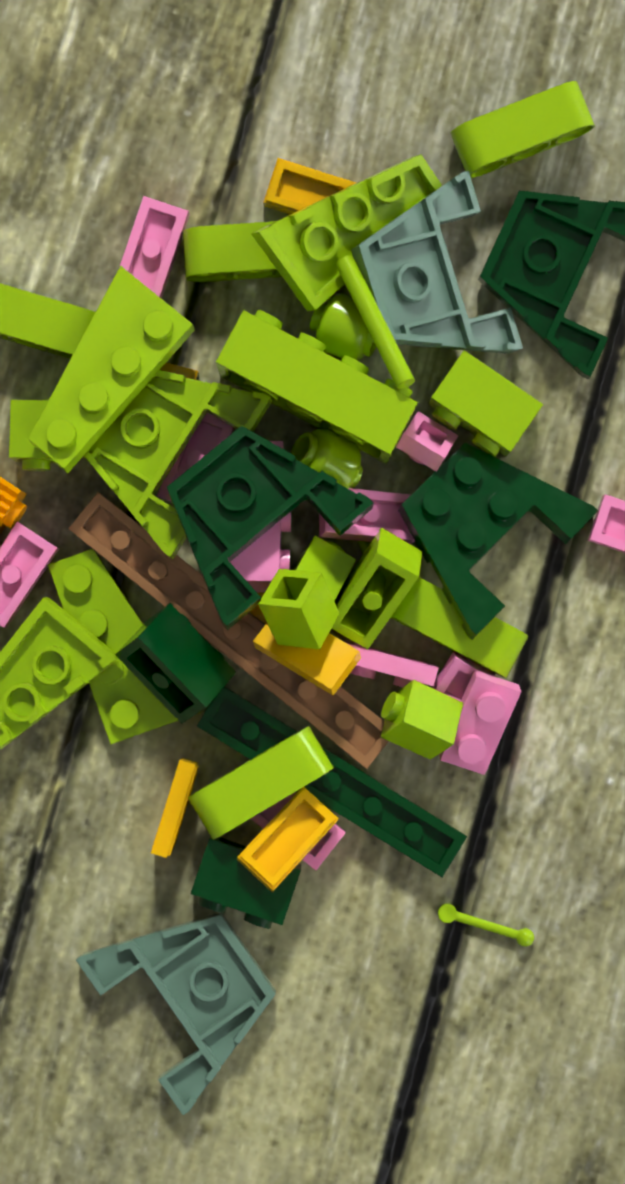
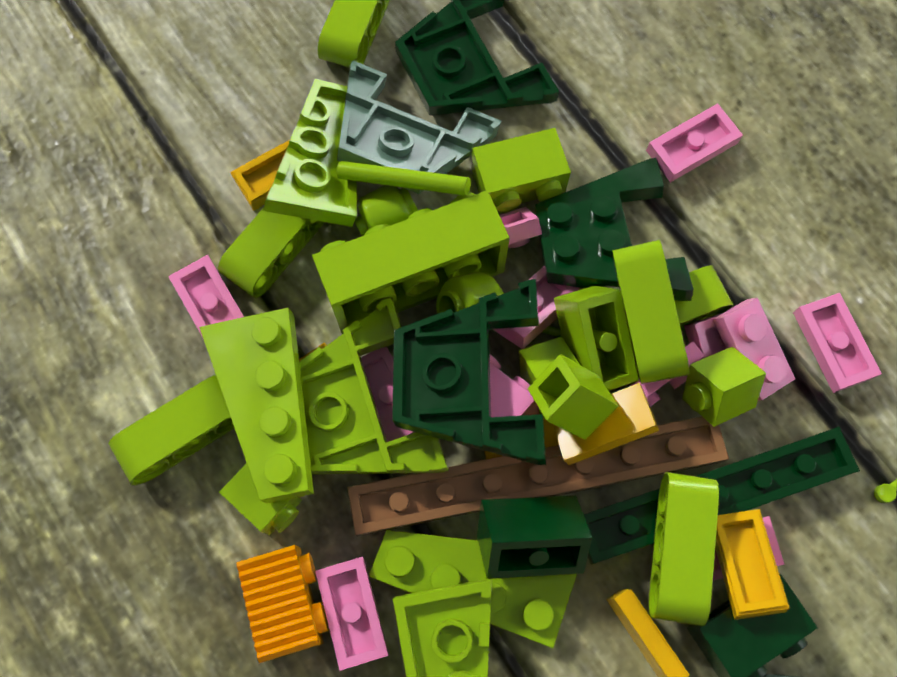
camera: 50 degrees left, 15 degrees down
none -> lime beam [612,240,690,384]
none -> bright pink plate [793,293,882,393]

